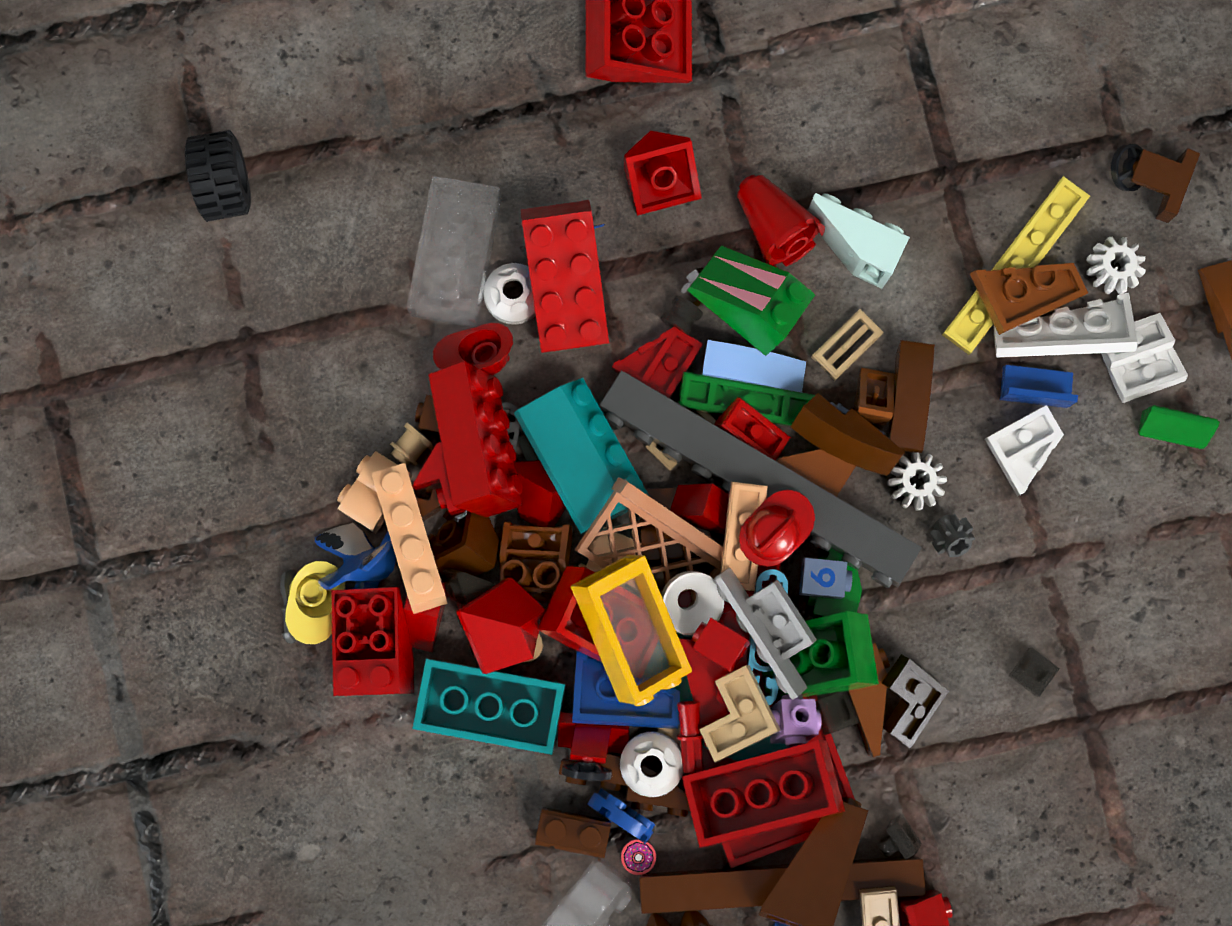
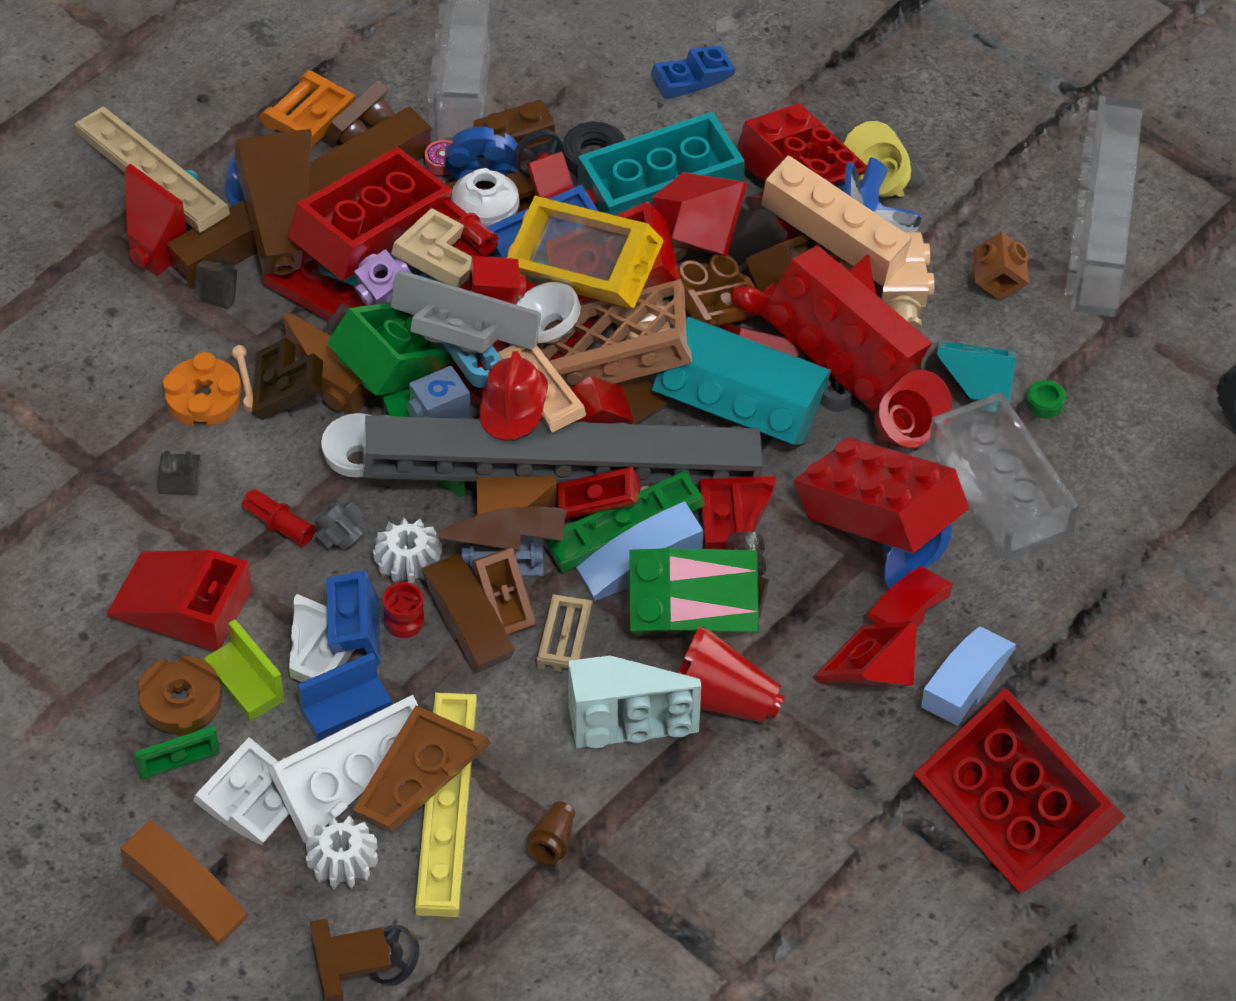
camera: 145 degrees right, 30 degrees down
none -> red slope [107,550,252,651]
none -> dark orange plate [138,656,222,737]
none -> orange plate [163,352,242,426]
none -> lime panel [203,619,284,722]
none -> light nougat hinge [232,345,253,412]
none -> red axle [241,489,316,547]
none -> white piece [321,413,372,477]
none -> blue panel [326,570,381,665]
none -> red wheel [382,582,425,639]
none -> reddish brown cone [527,801,575,865]
none -> black tyre [562,121,625,177]
none -> blue slope [651,45,736,98]
none -> red arm [730,283,778,316]
none -> red slope [867,566,953,627]
none -> light blue slope [921,626,1016,726]
none -> teal slope [937,341,1016,409]
none -> dark orange brick [973,232,1029,301]
none -> green tile [1026,380,1066,419]
none -> clear brick [1065,96,1144,317]

